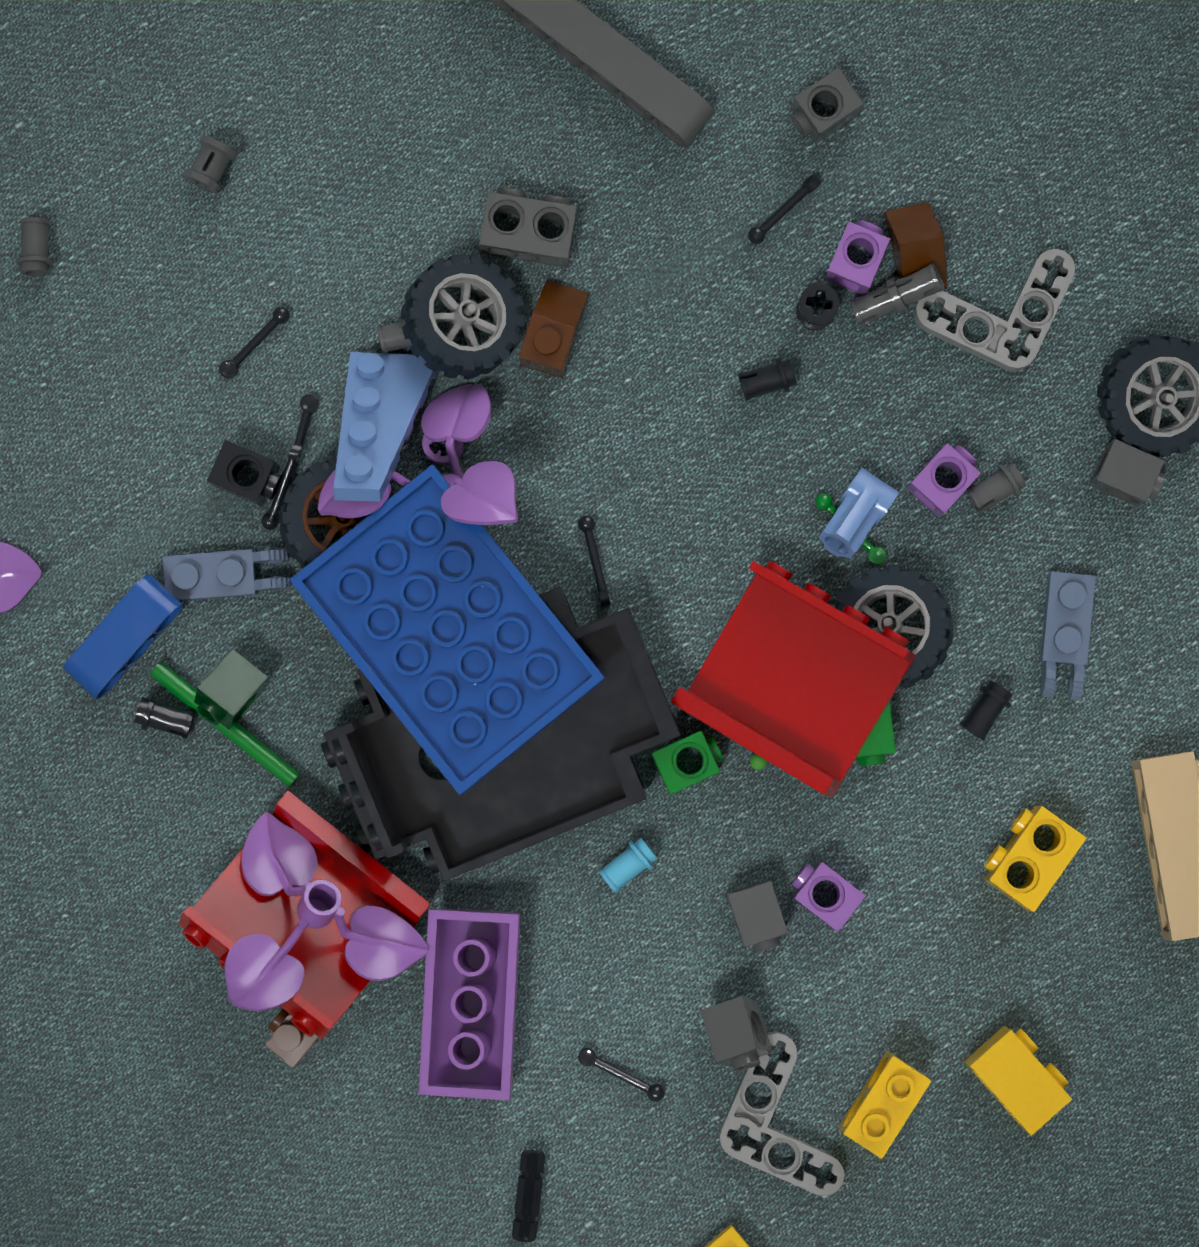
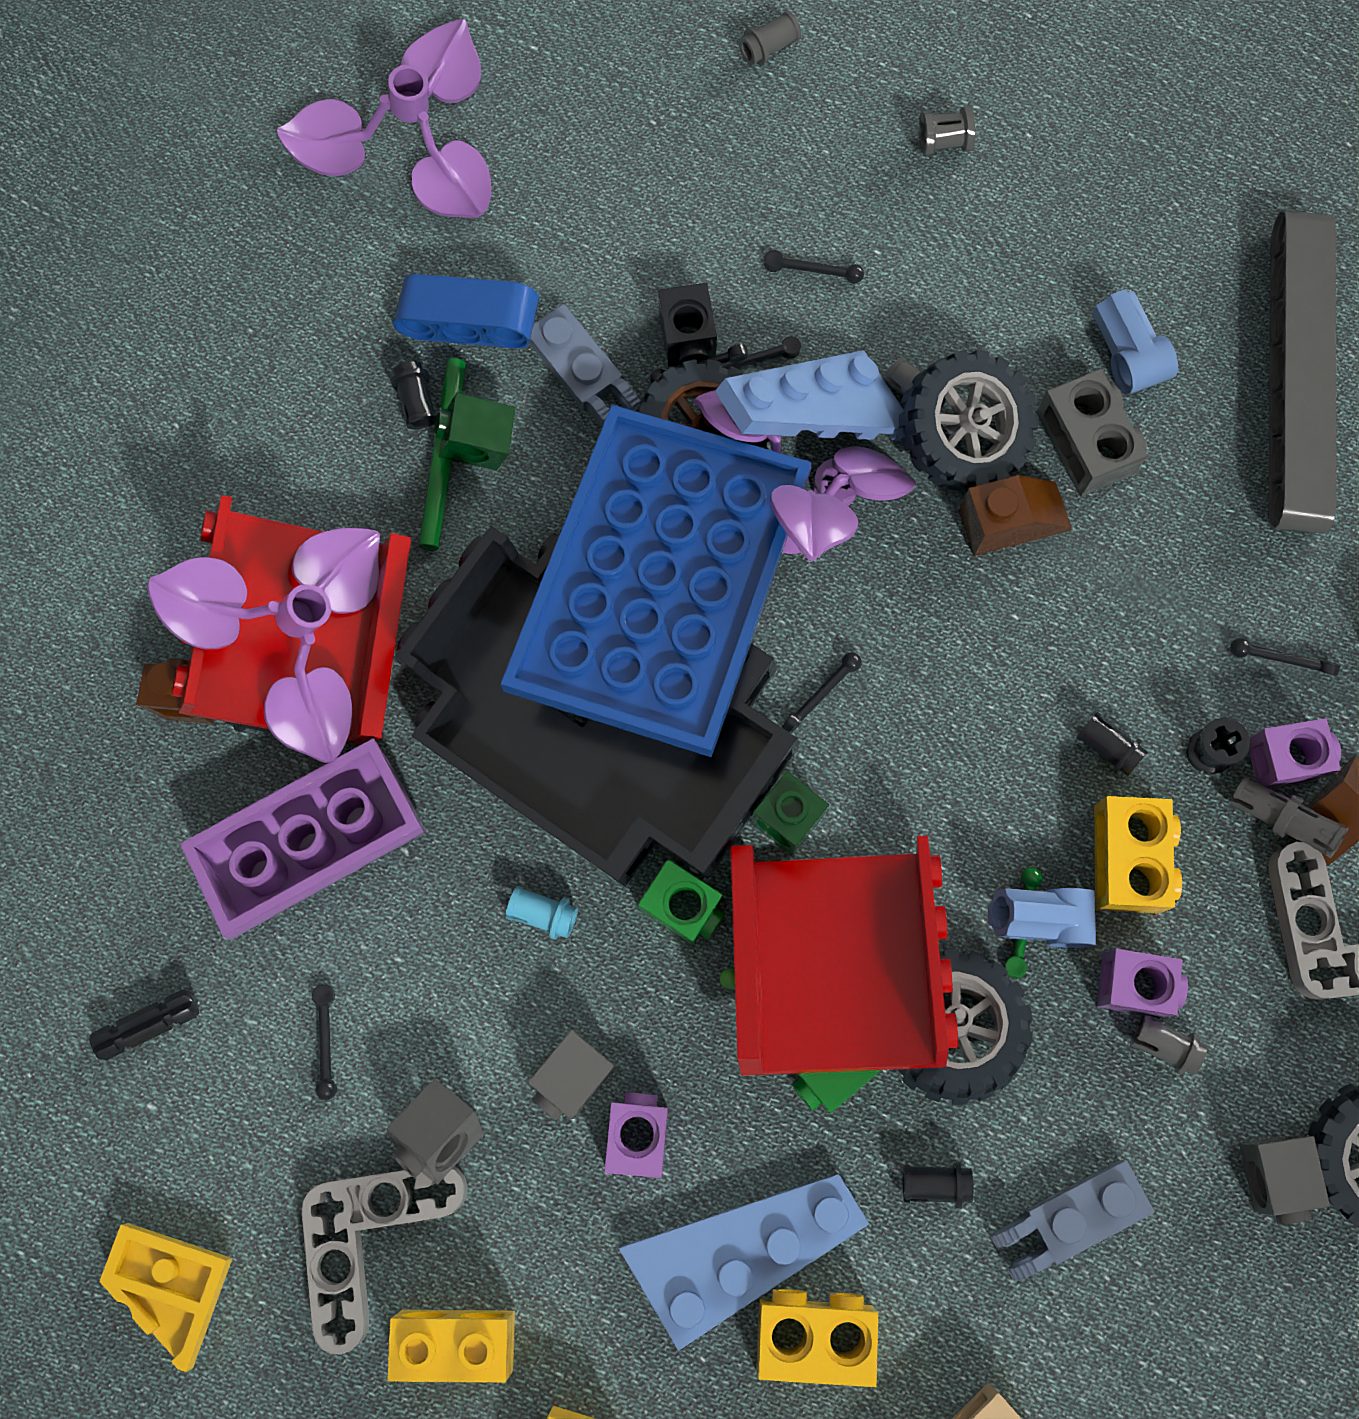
camera: 60 degrees right, 10 degrees down
none -> medium blue wing [619,1173,870,1351]
none -> dark green brick [751,771,830,856]
none -> medium blue piece [1092,289,1178,395]
none -> yellow brick [1094,796,1182,914]

